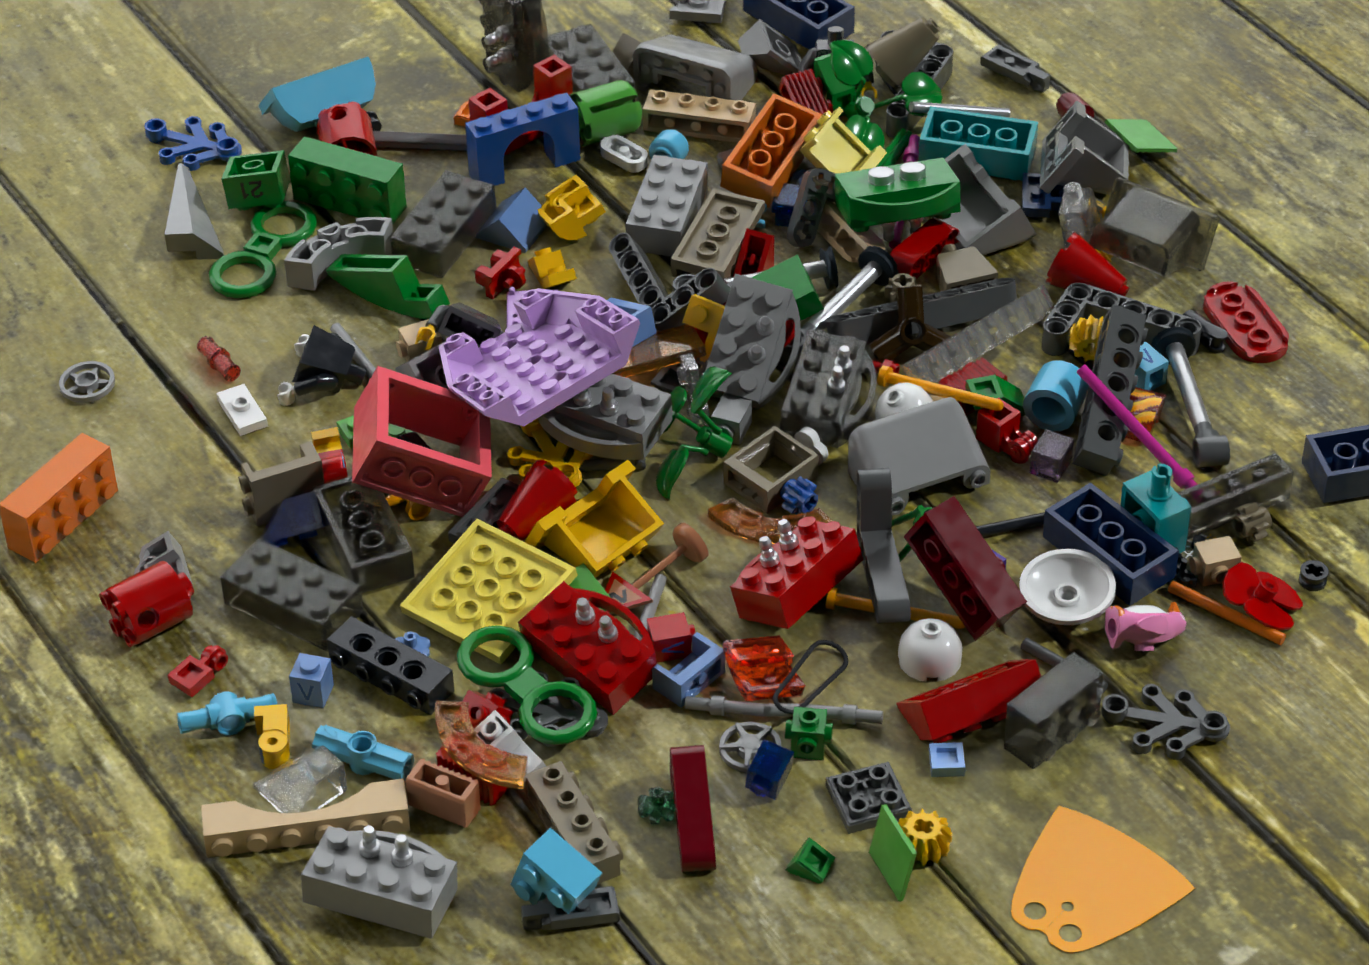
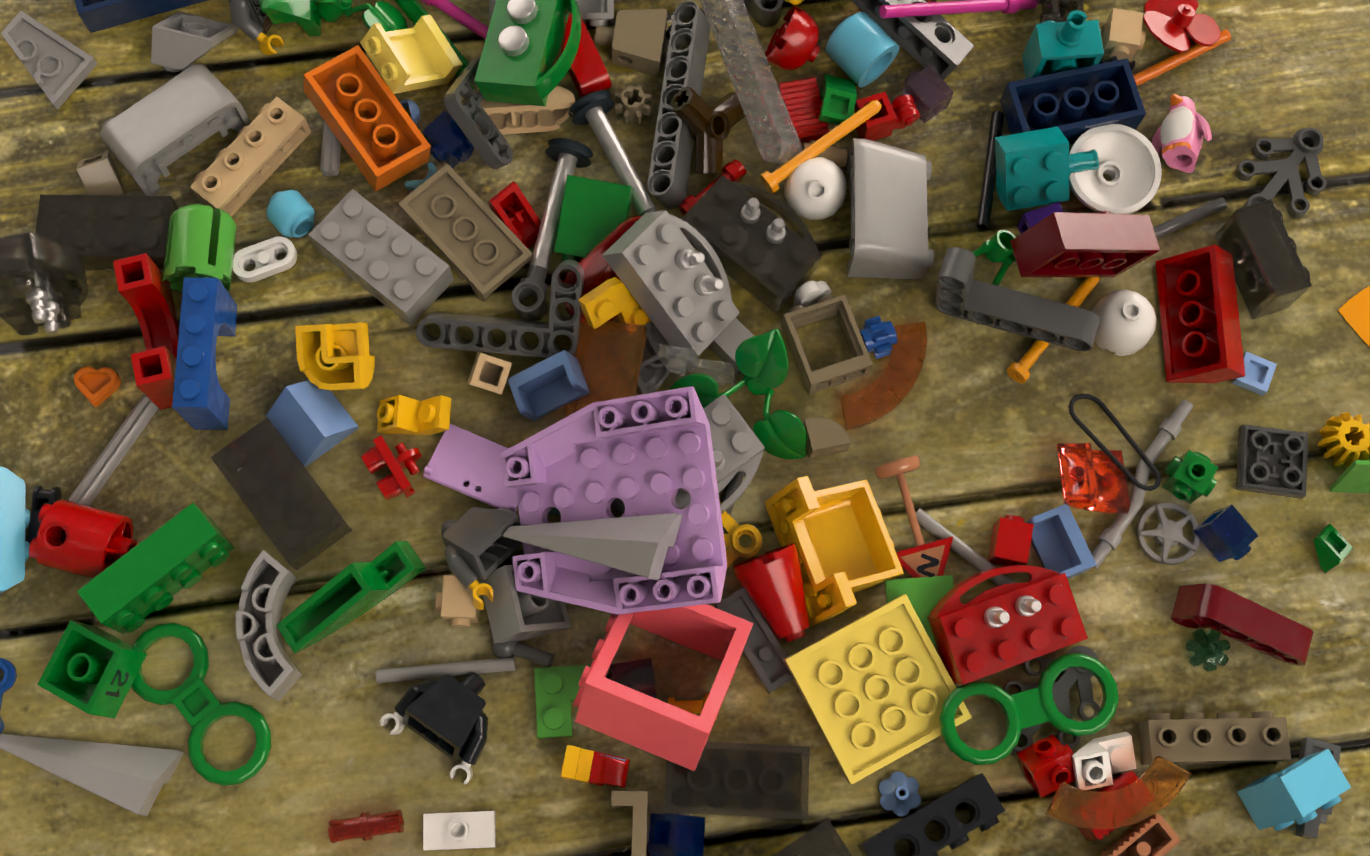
camera: 70 degrees left, 30 degrees up
red piece [730,516,863,629] -> none
red brick [779,69,833,115] -> none
none -> tan brick [467,352,512,395]
none -> light grey wedge [503,513,683,581]
none -> red cylinder [764,5,821,71]
none -> dark tan brick [803,417,851,459]
none -> teal brick [995,127,1099,211]

